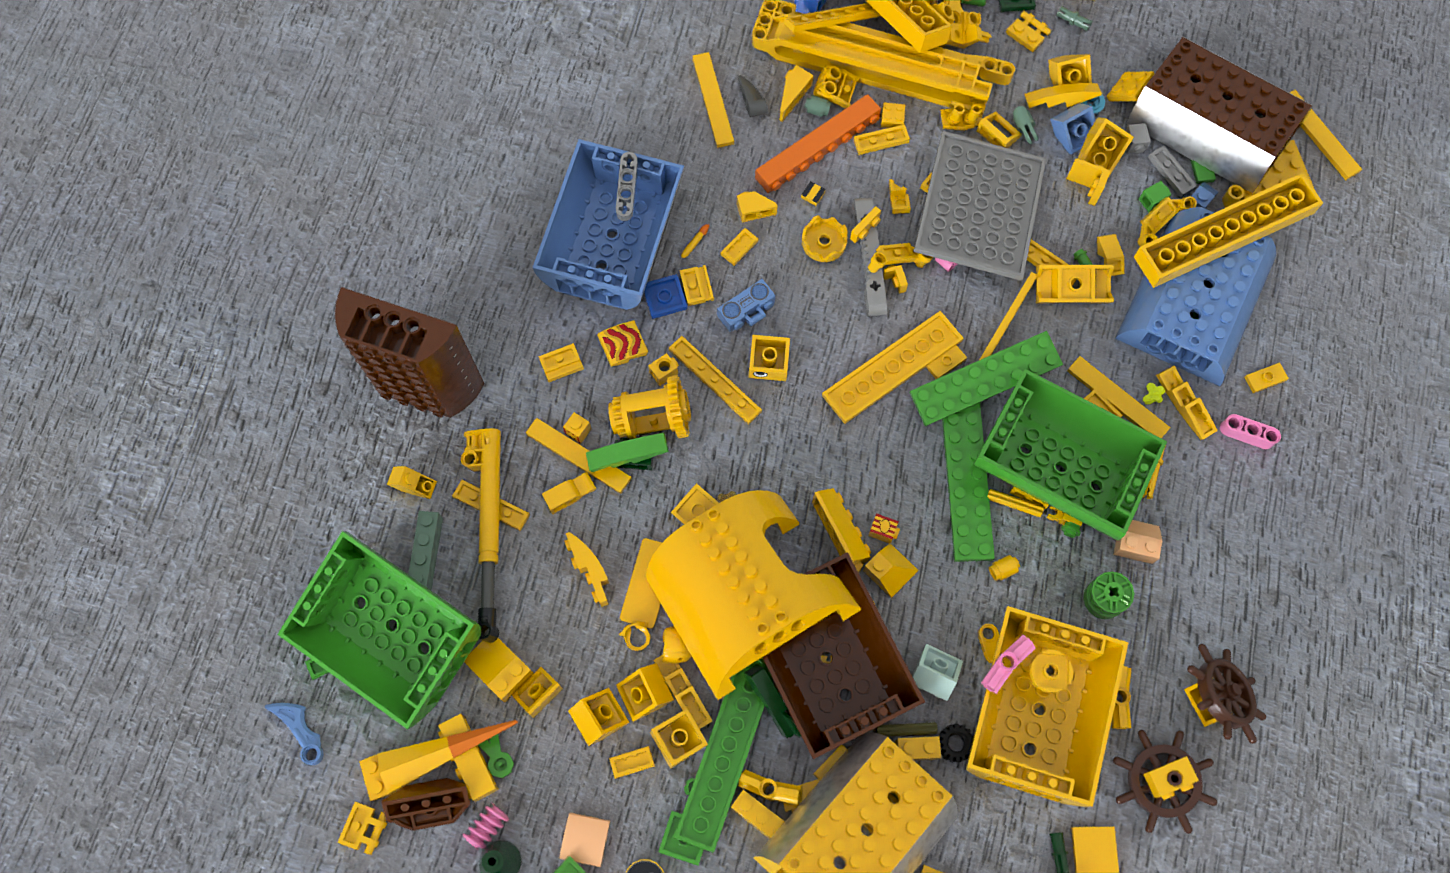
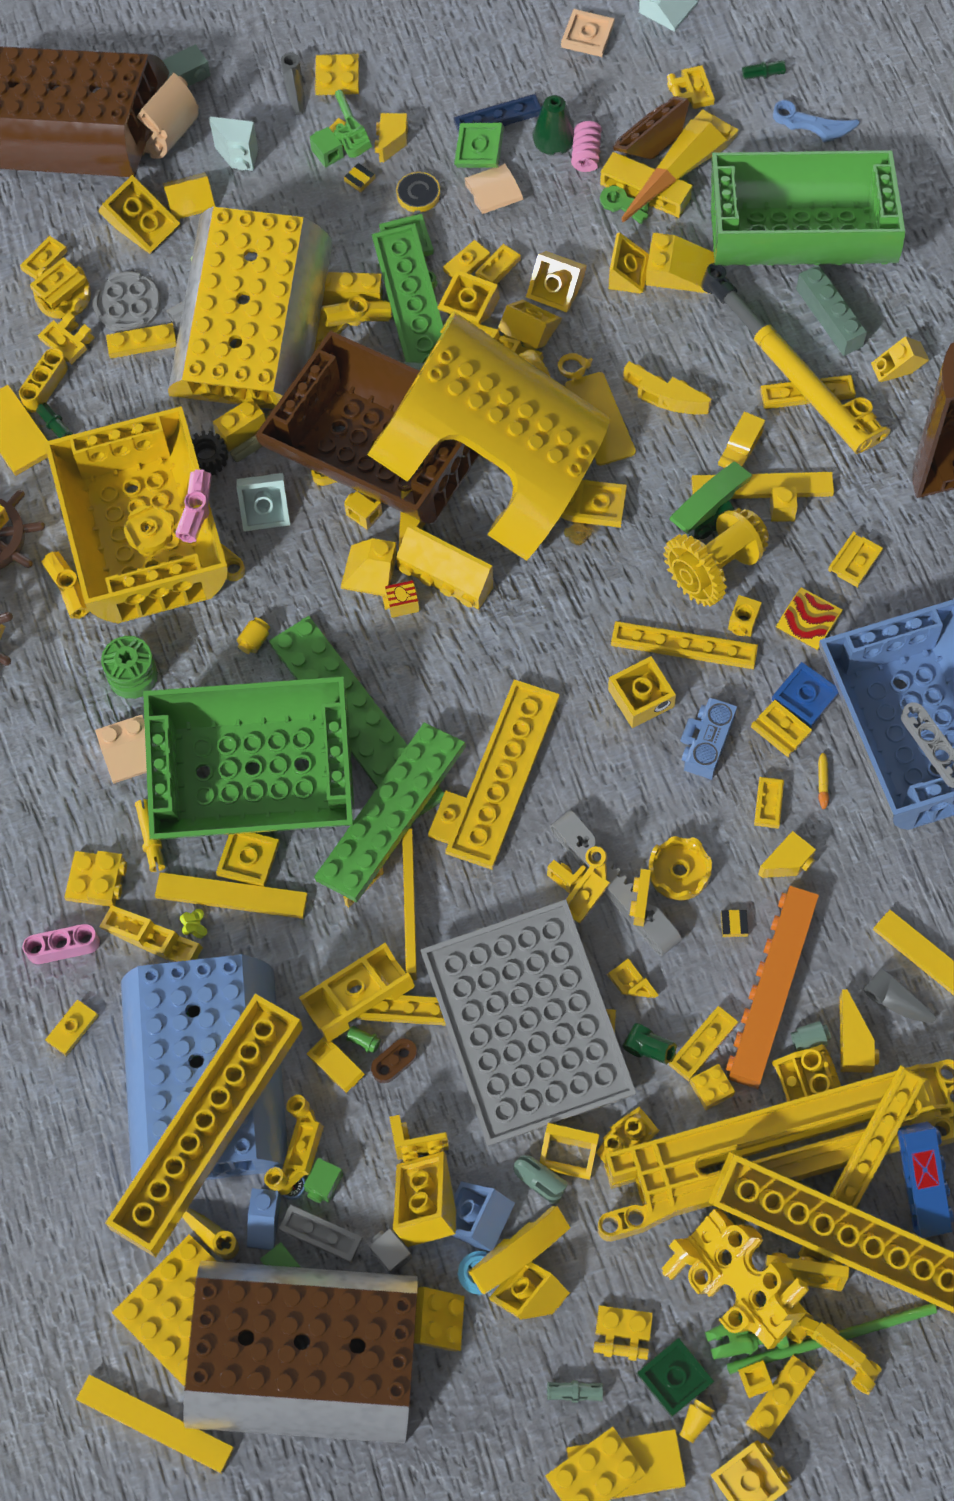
camera: 150 degrees right, 5 degrees down
none -> yellow plate [64,851,127,907]
none -> reddish brown plate [371,1039,417,1083]
none -> yellow plate [443,240,490,278]
none -> dark green piece [622,1023,677,1065]
none -> dark green axle [742,60,786,80]

